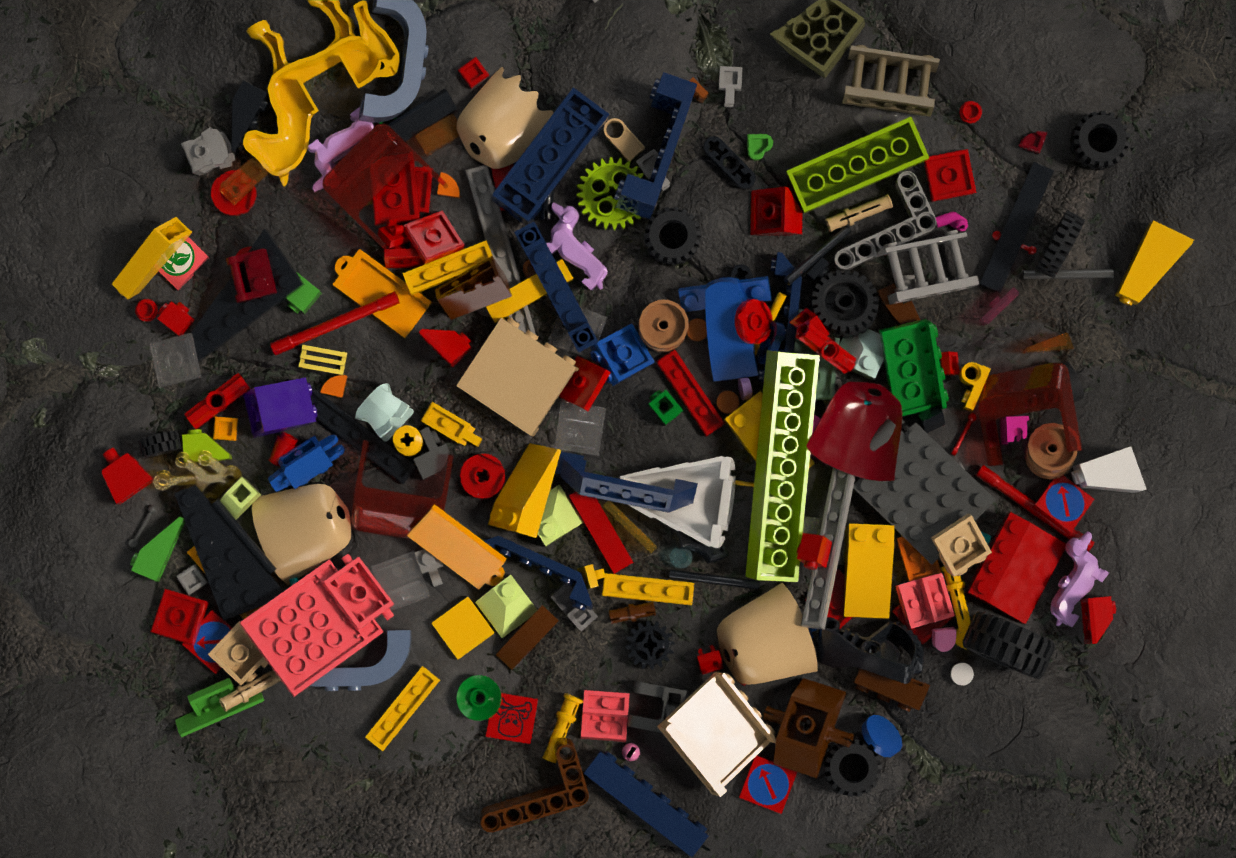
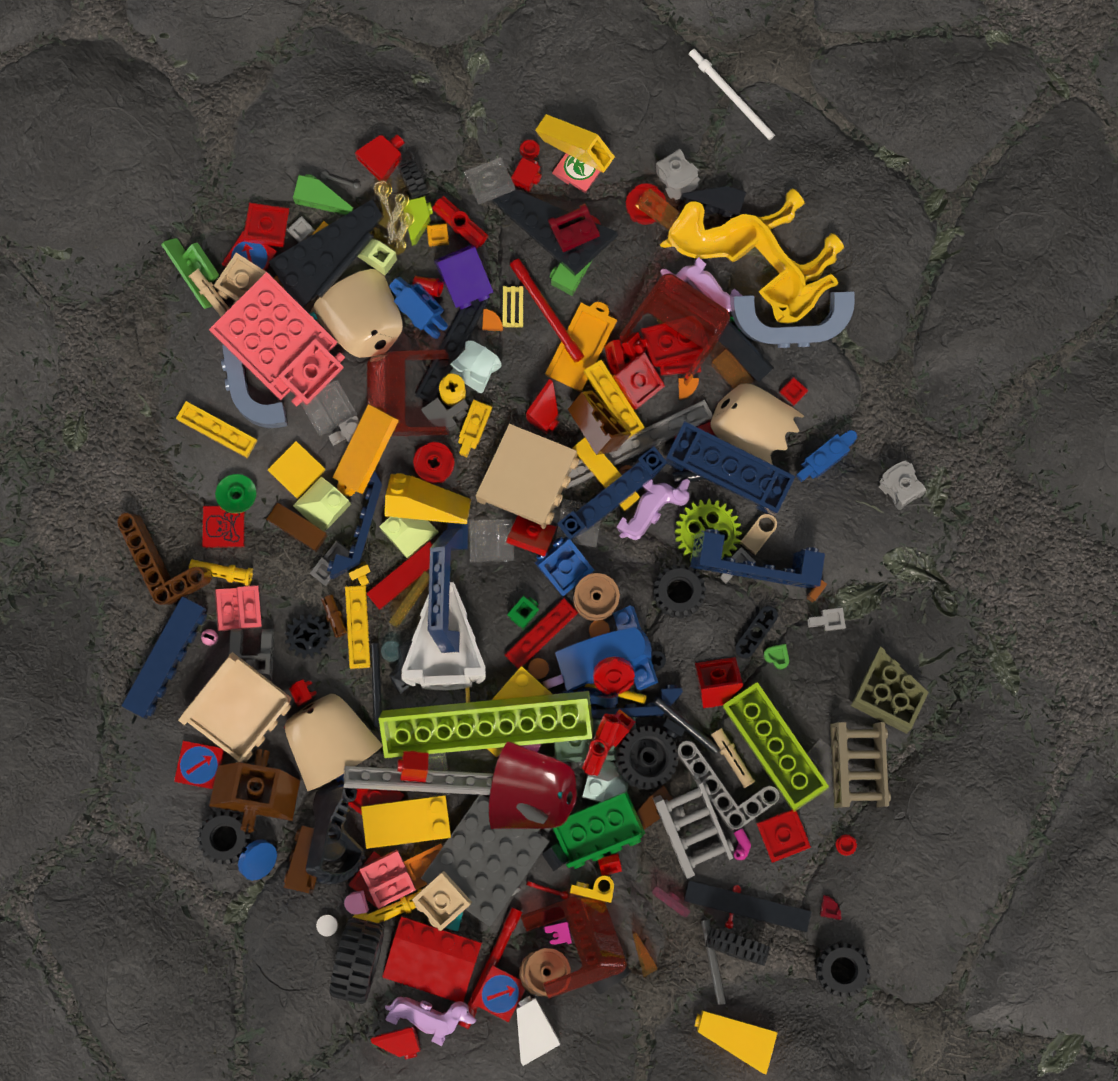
camera: 90 degrees right, 5 degrees down
none -> white bar [689,49,775,140]
none -> blue hinge [796,430,858,482]

